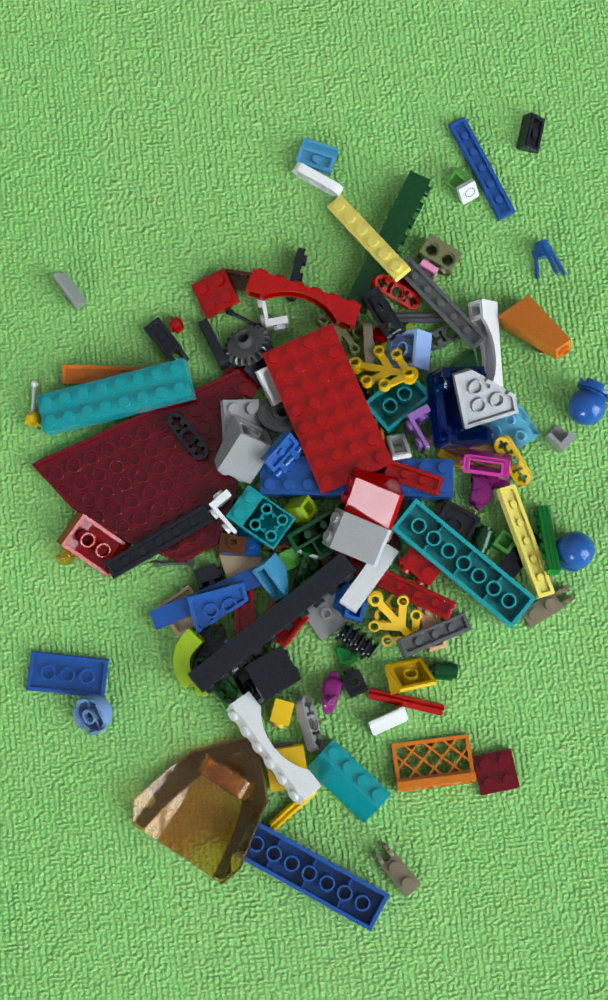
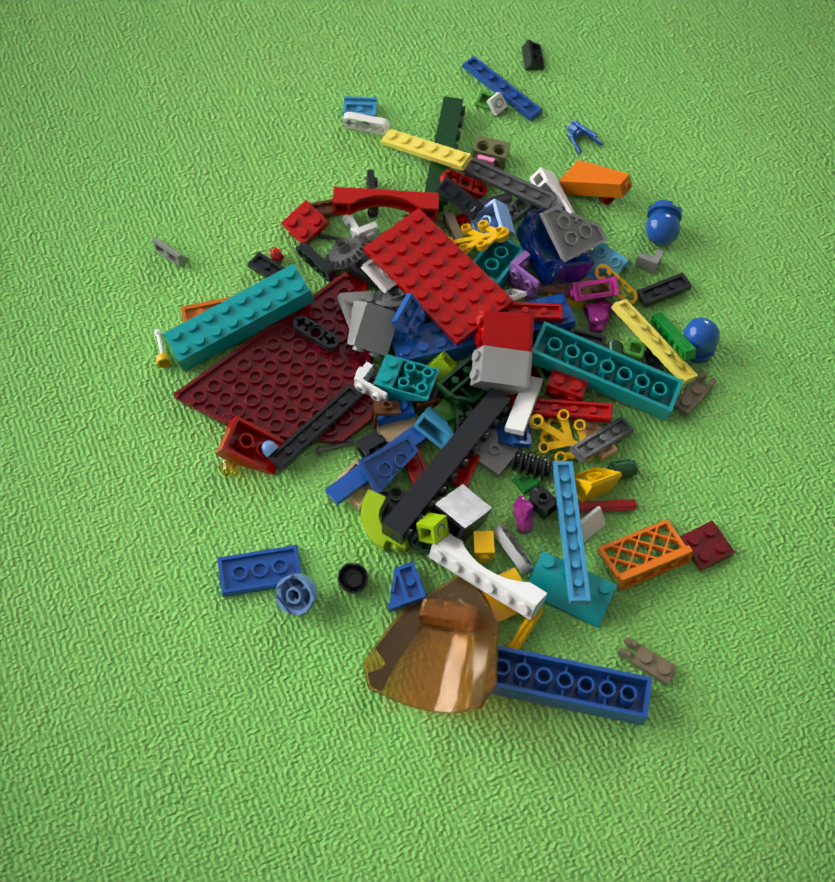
camera: 15 degrees left, 20 degrees down
none -> medium blue hinge [261,440,278,457]
none -> black hair [337,563,369,594]
none -> blue wing [388,561,427,612]
none -> lime brick [416,512,449,545]
none -> dark azure plate [552,461,591,605]
none -> black plate [637,272,692,308]

